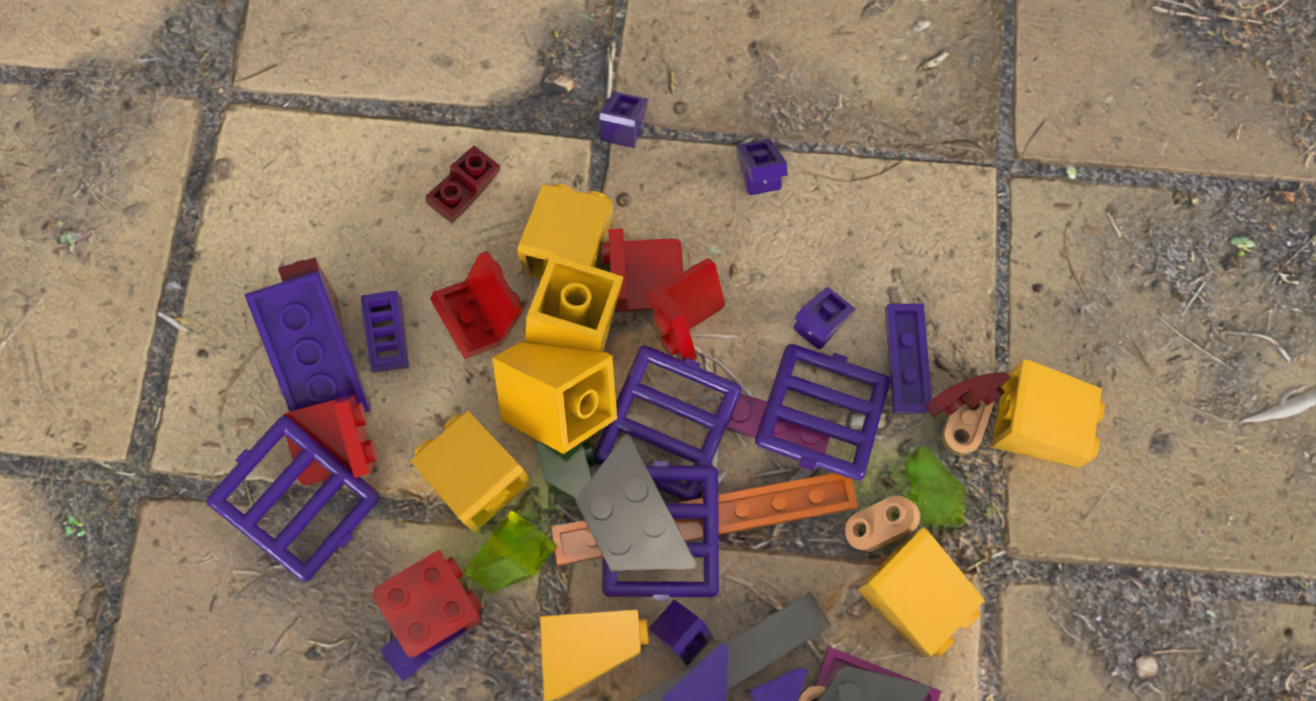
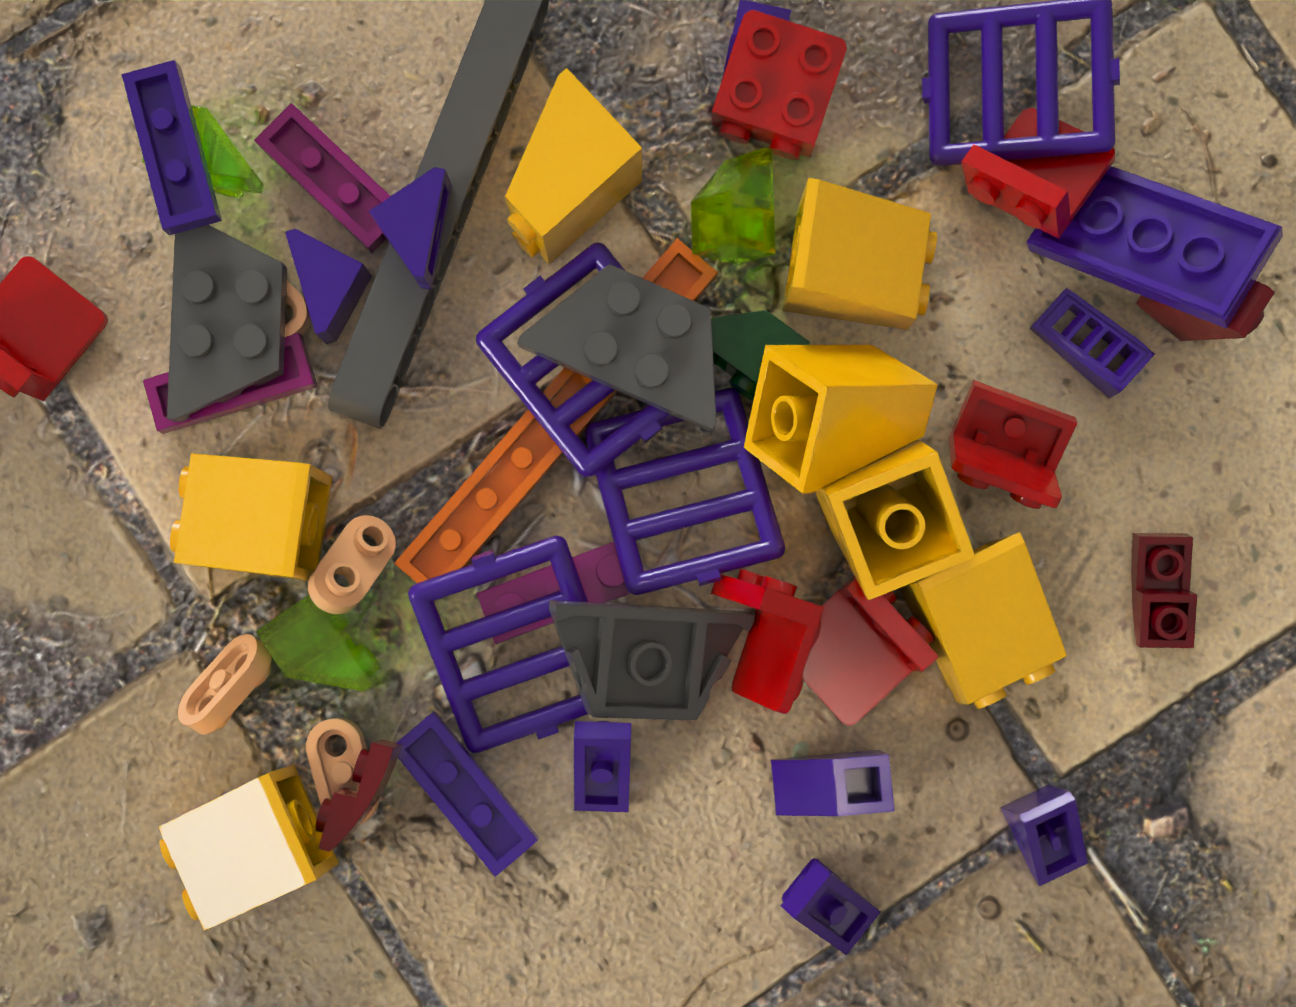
camera: 140 degrees right, 10 degrees up
dark purple slope [648,599,713,666] -> none
none -> light nougat plate [178,634,272,735]
none -> dark grey wing [549,600,755,720]
none -> dark purple slope [770,750,895,817]

